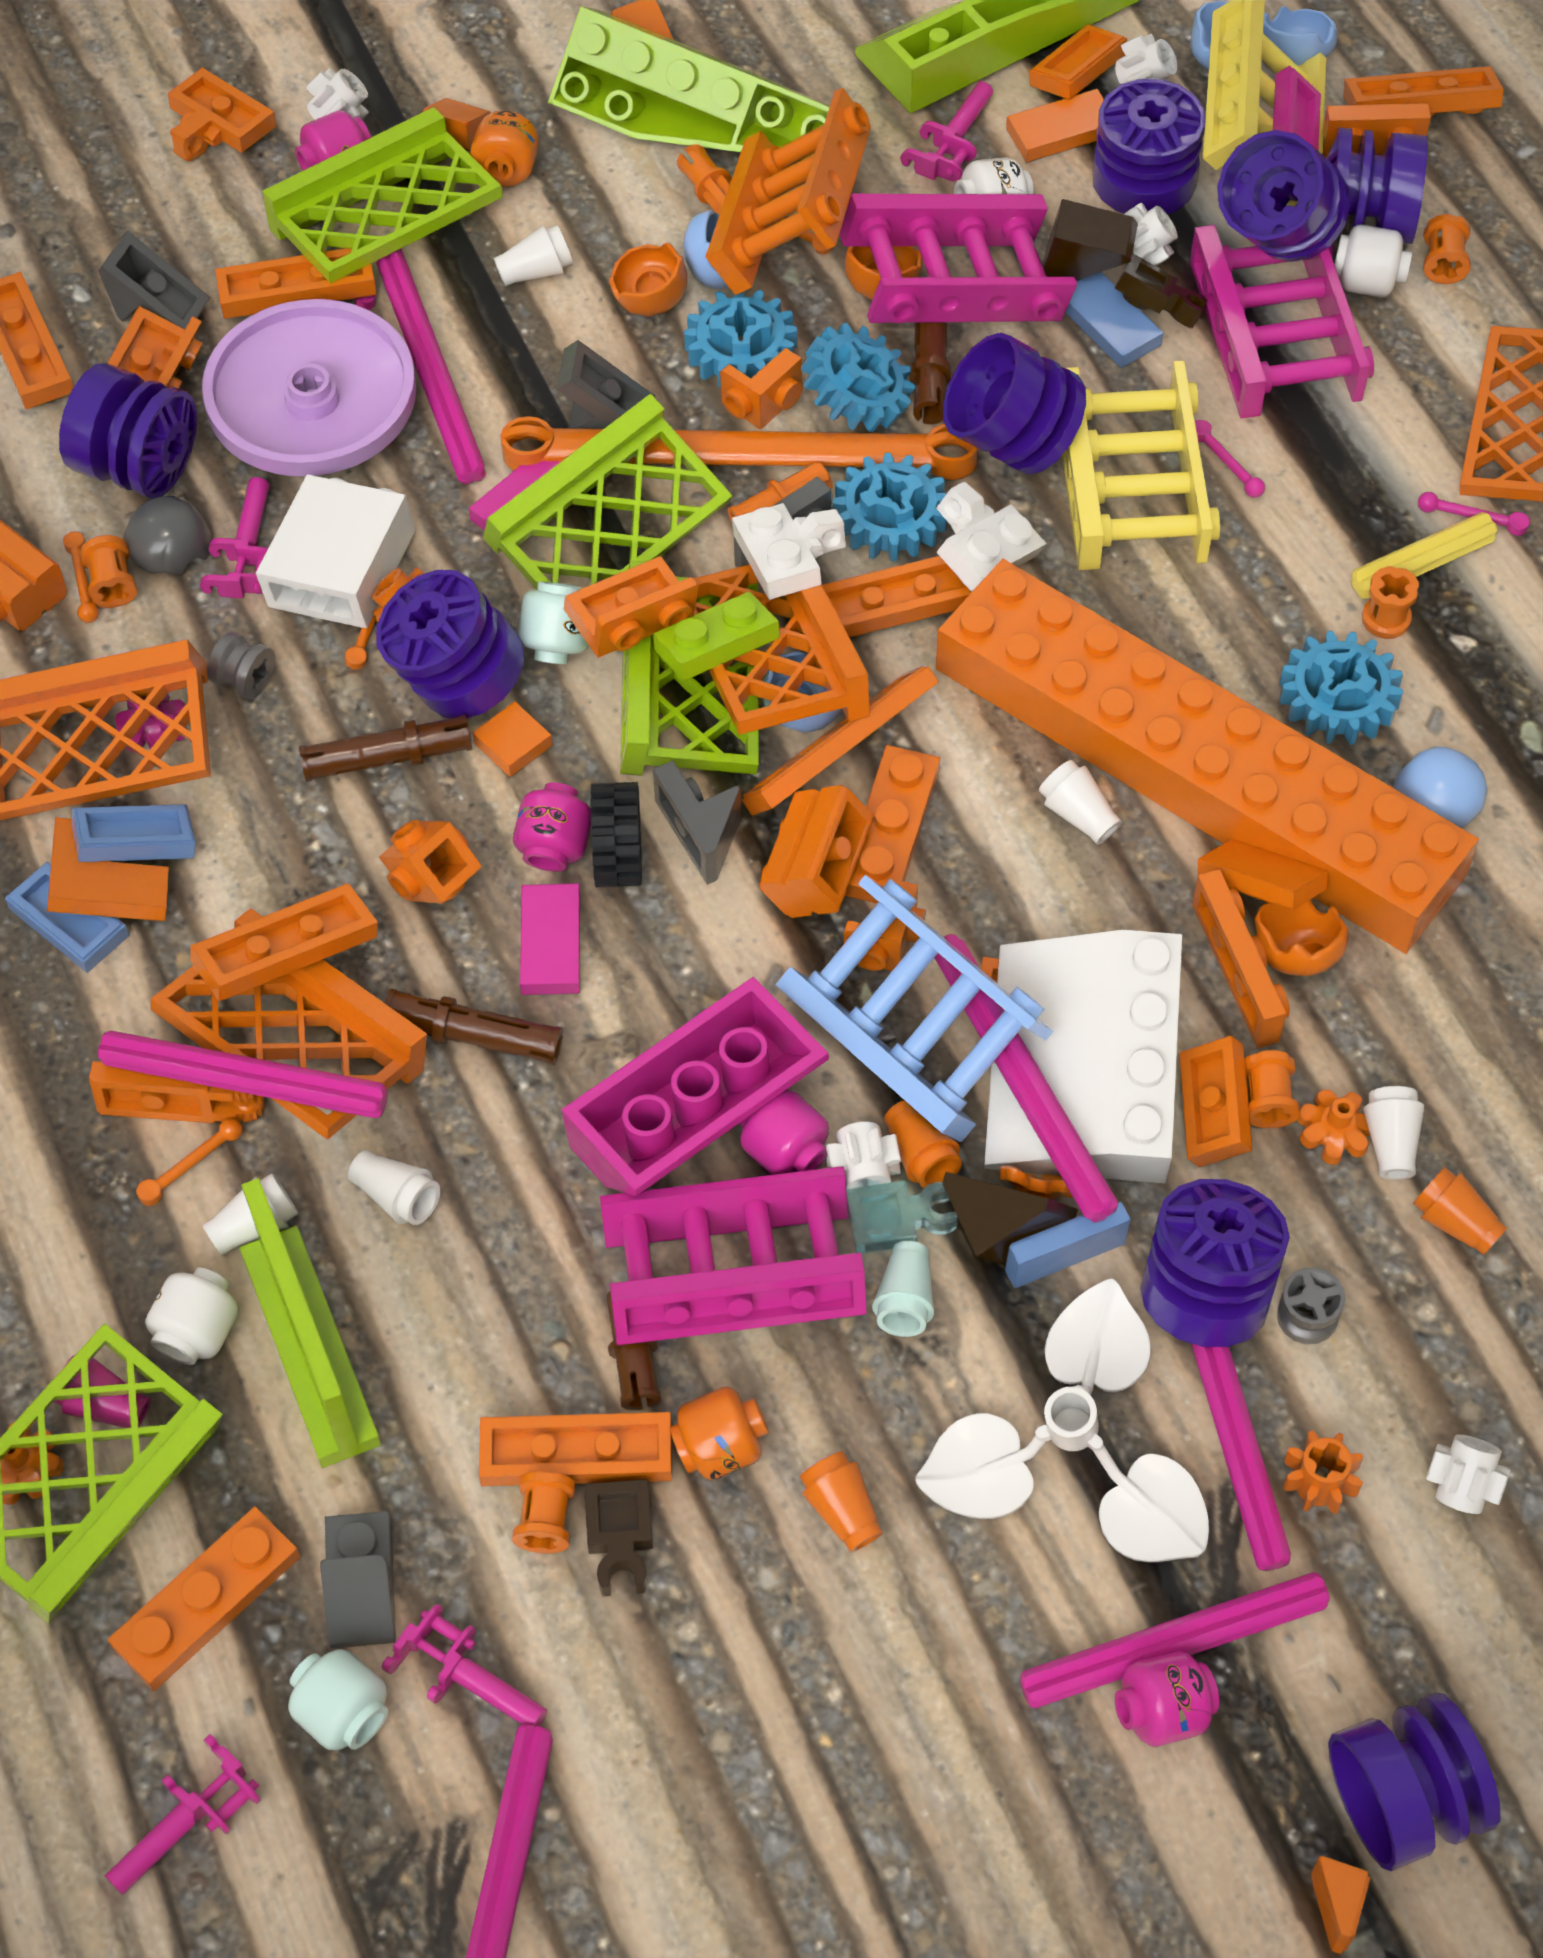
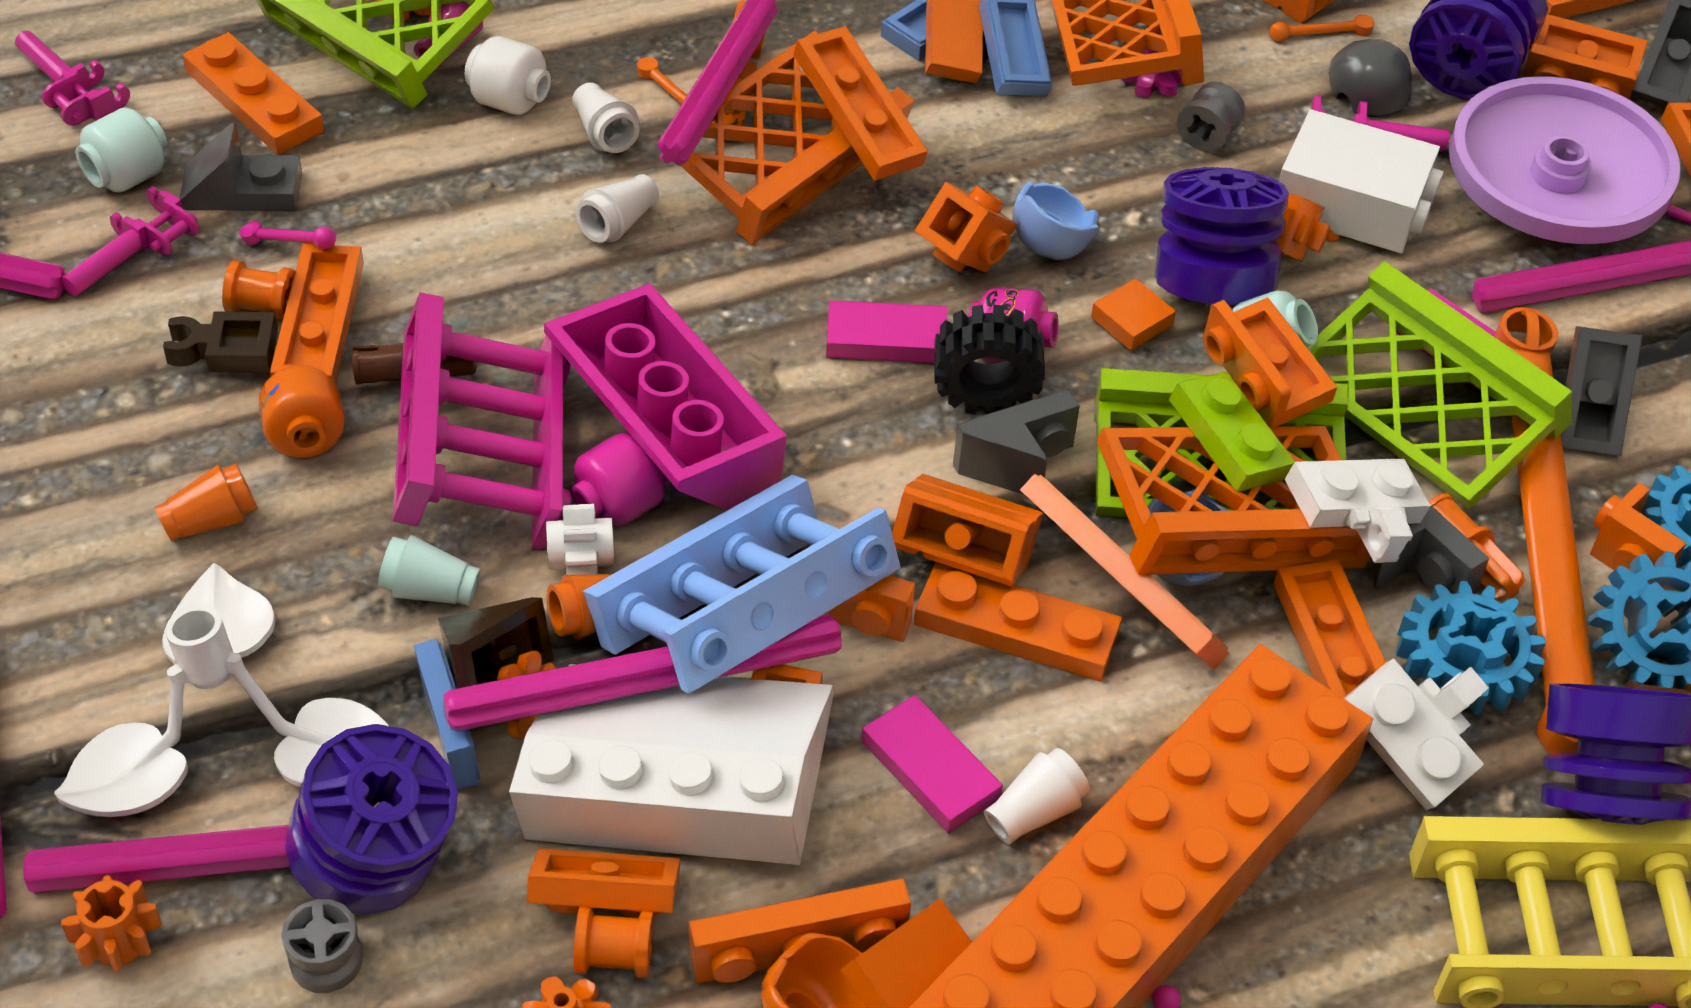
camera: 90 degrees right, 10 degrees down
orange bush [80,535,138,608] -> none
lime fence [239,1178,381,1468] -> none
reddish brown pin [299,714,473,782] -> none
reddish brown pin [385,989,563,1065] -> none
clear light blue plate [846,1180,958,1254] -> none
none -> dark pink hinge [239,221,336,250]
none -> dark pink tile [861,695,1003,834]
none -> light blue hair [1012,182,1100,261]

